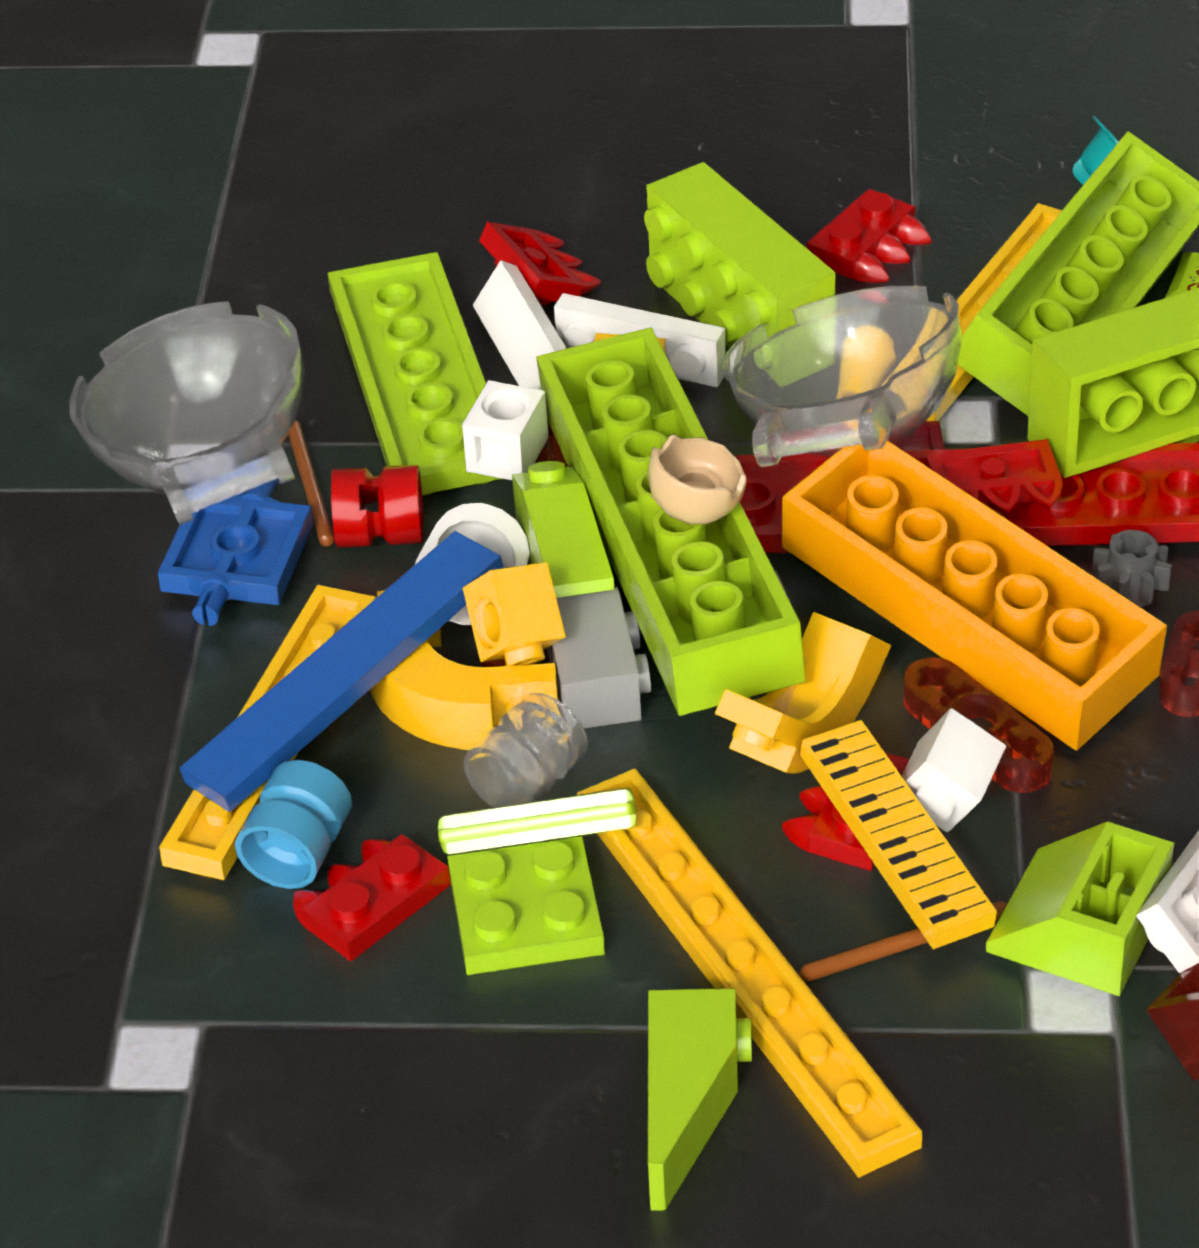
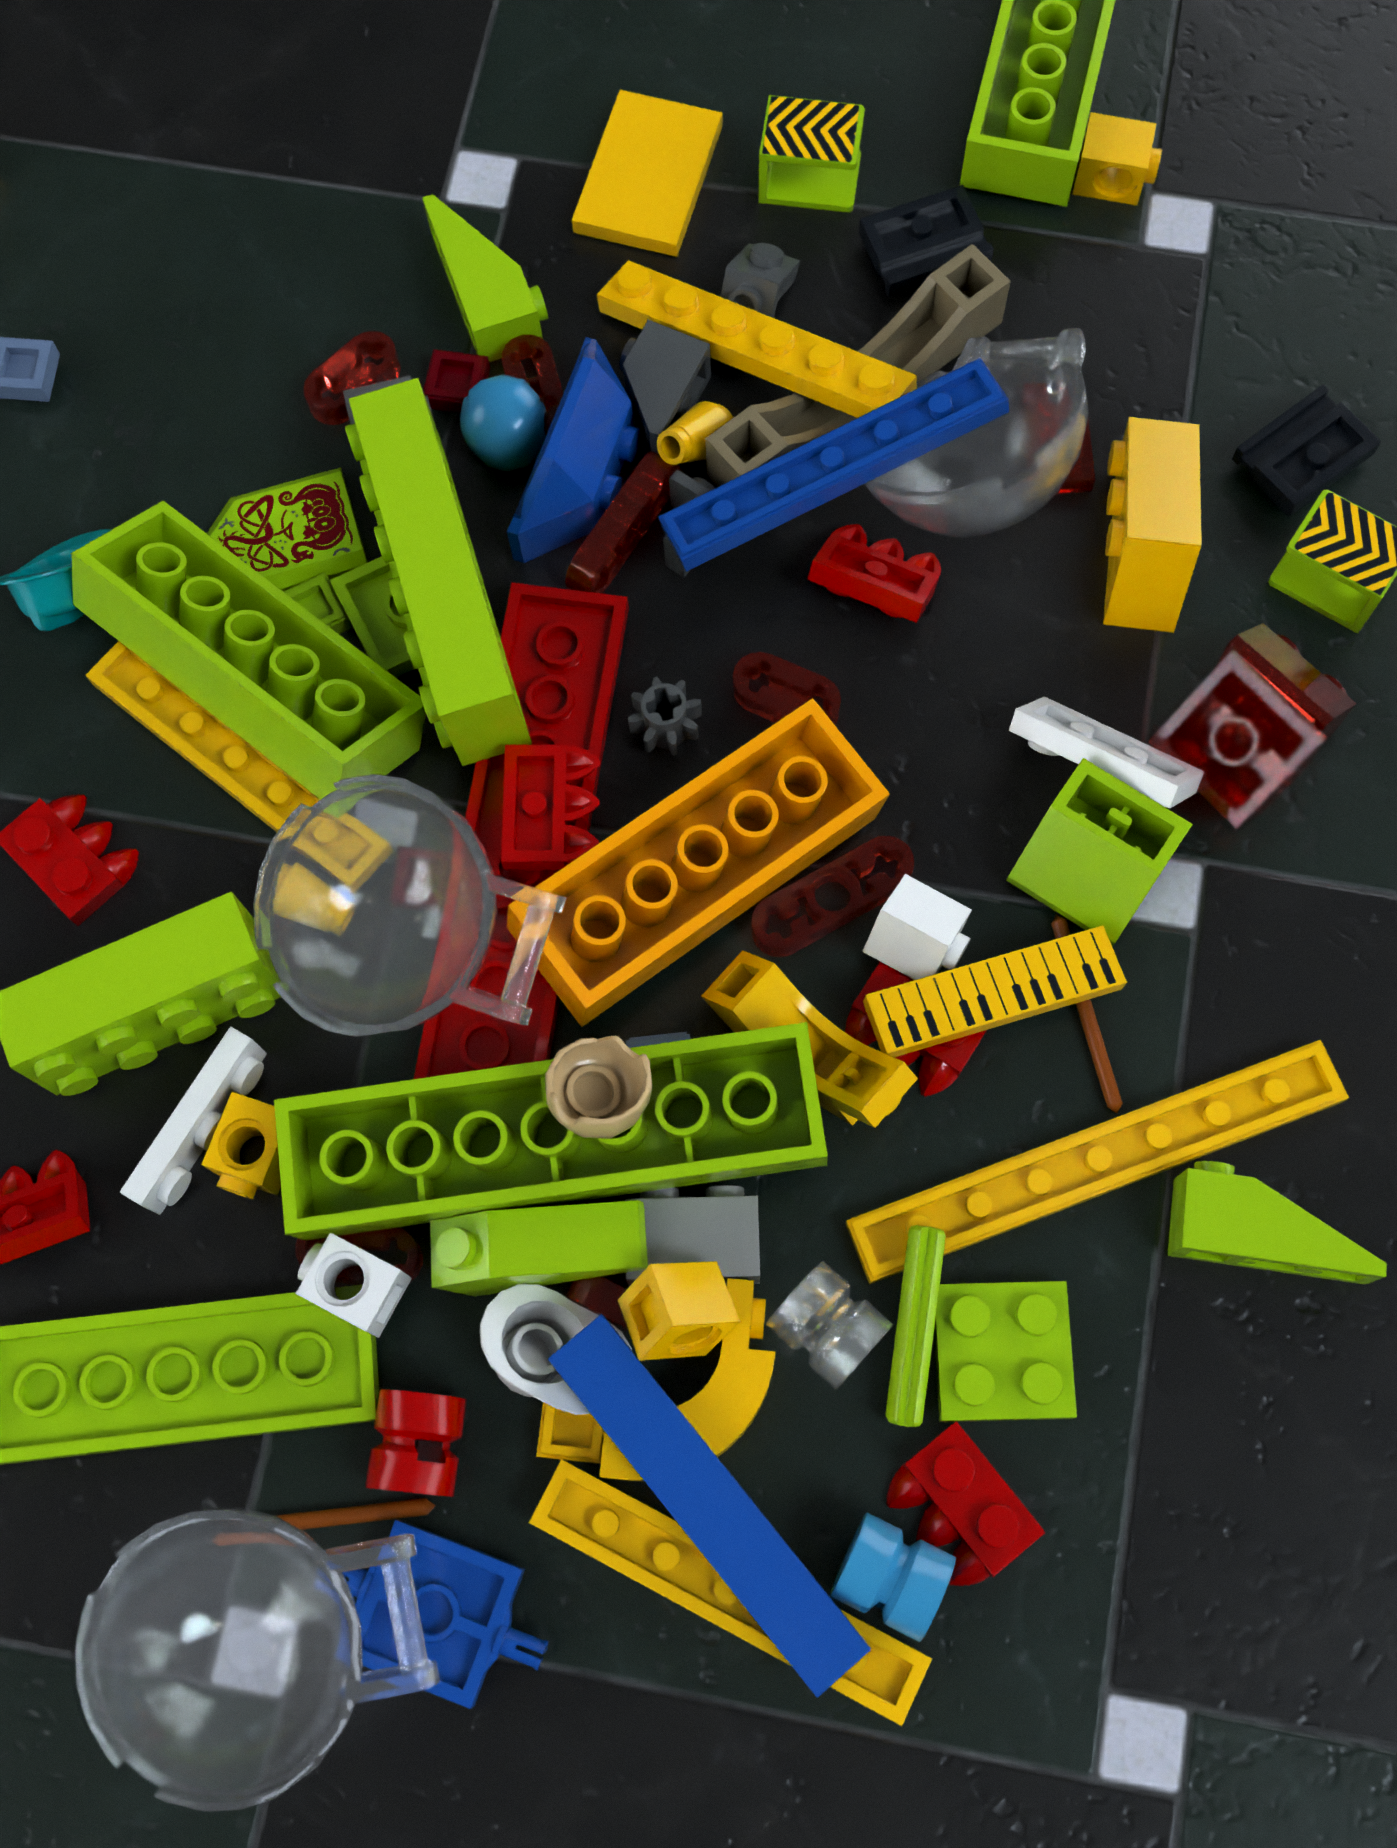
camera: 80 degrees left, 30 degrees up
white tile [473,260,566,390] -> none

